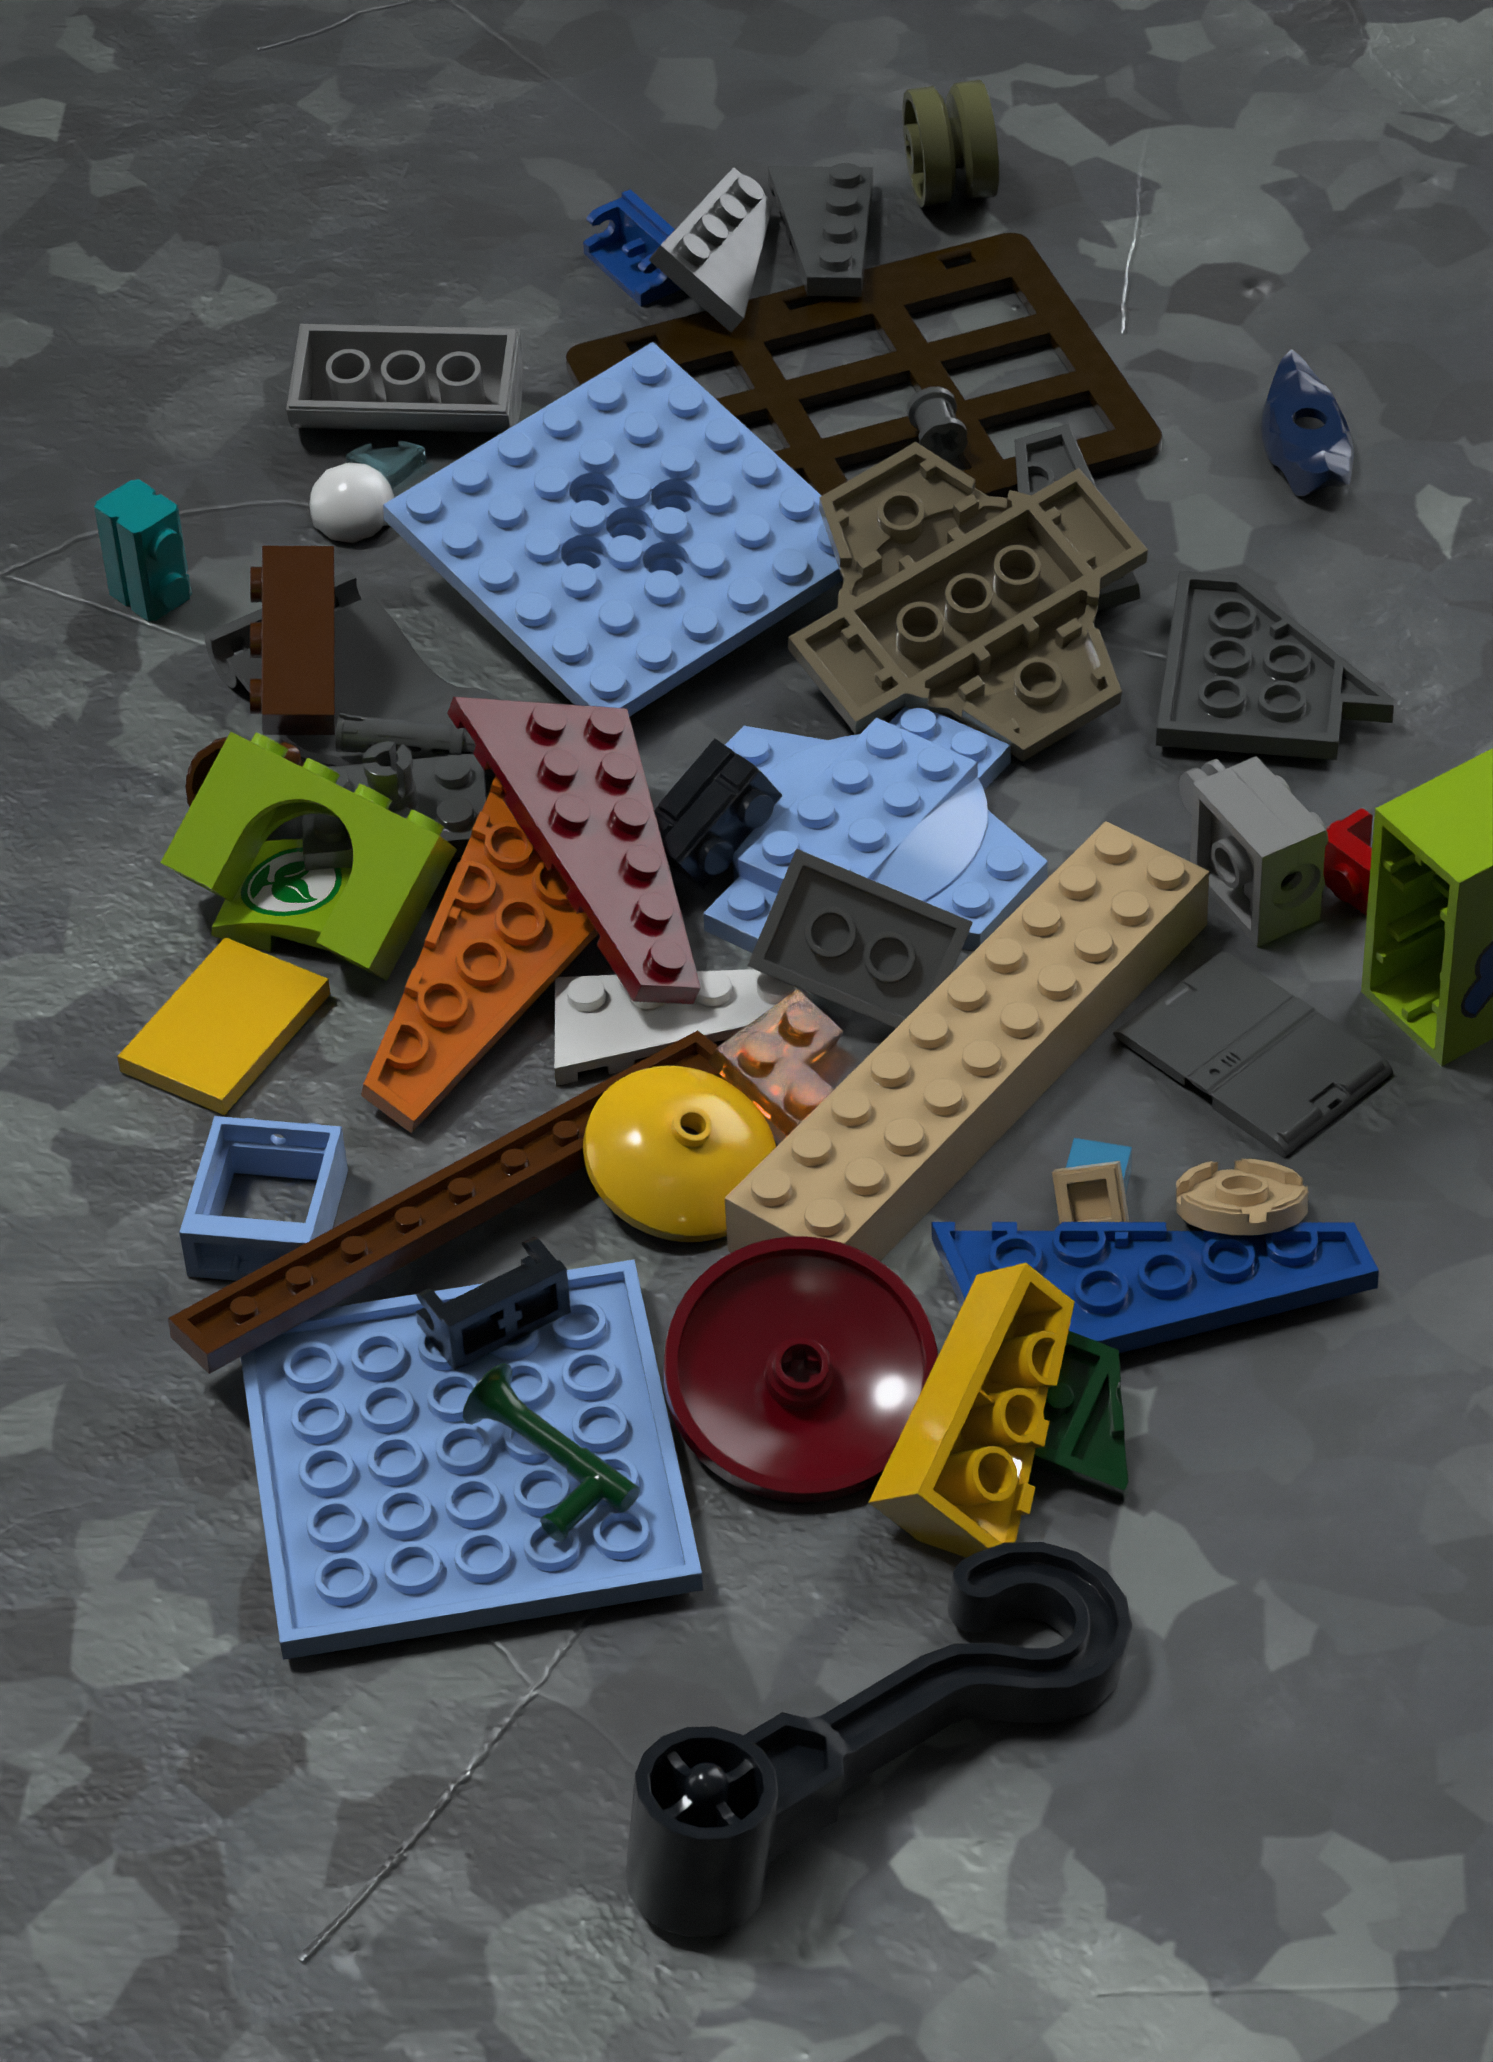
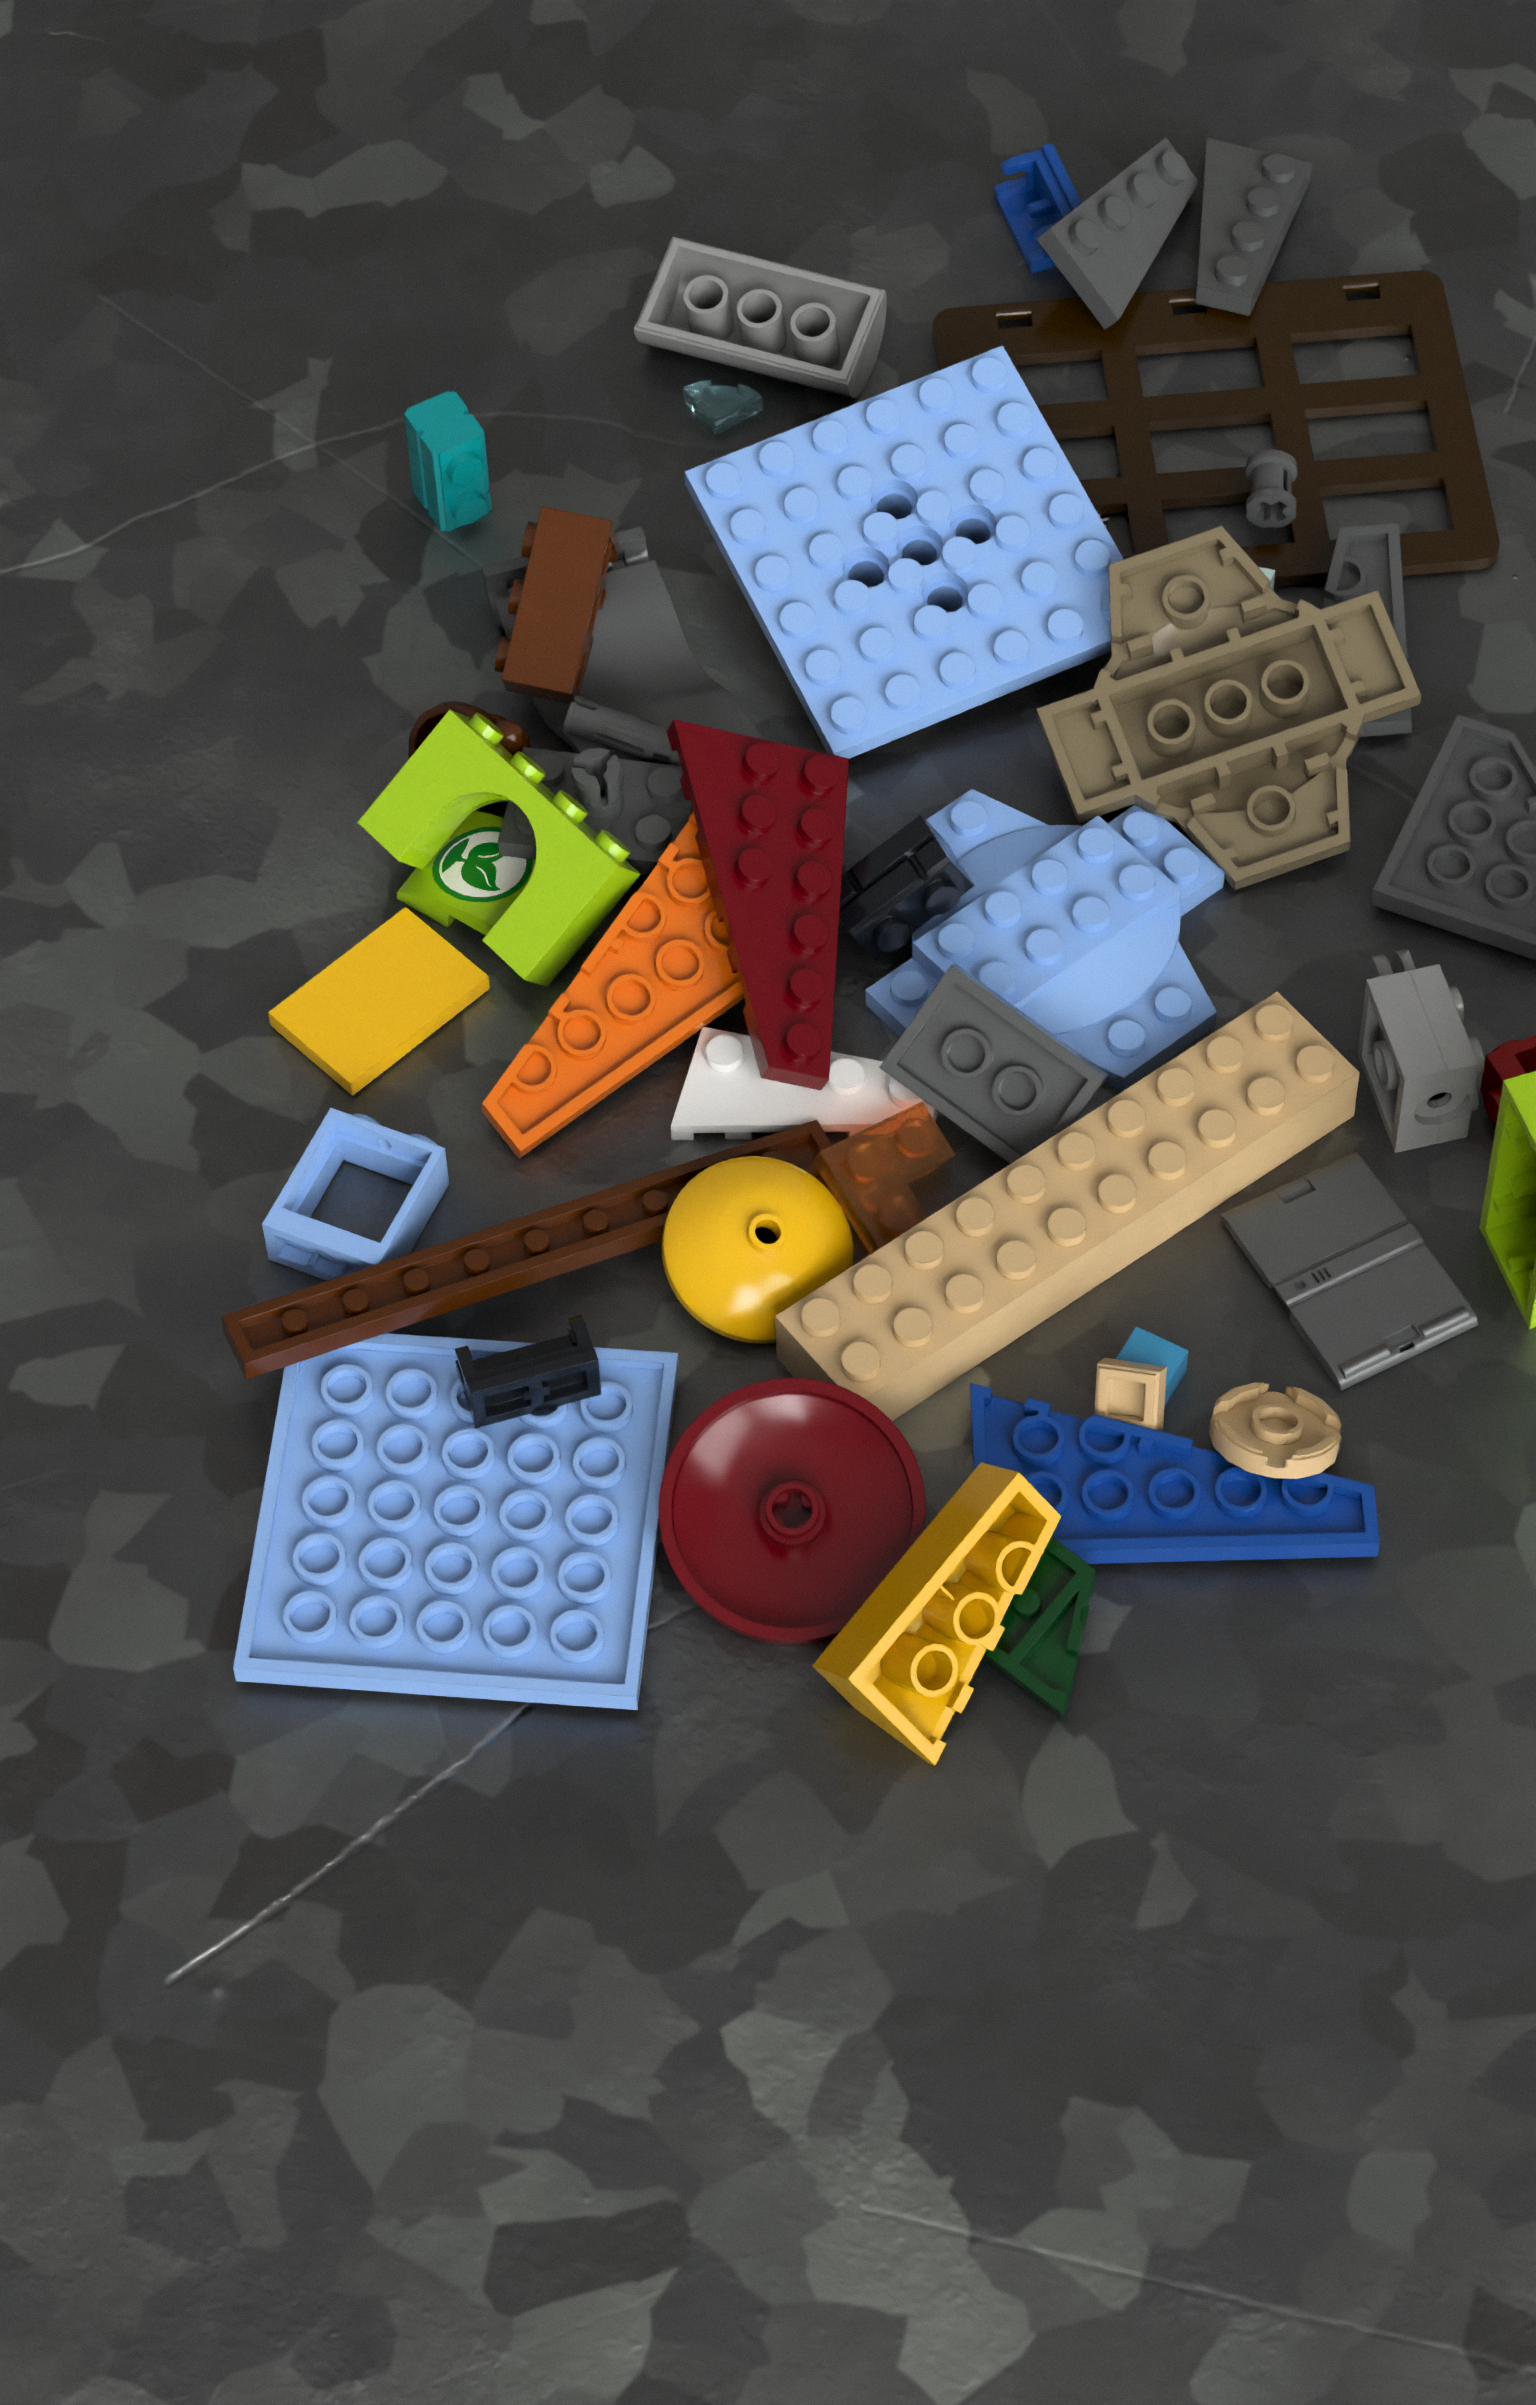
camera: 15 degrees right, 10 degrees up
white hair [309,463,394,543] -> none
dark green piece [462,1363,640,1542] -> none
black piece [626,1542,1132,1937] -> none
olive wheel [902,80,999,208] -> none

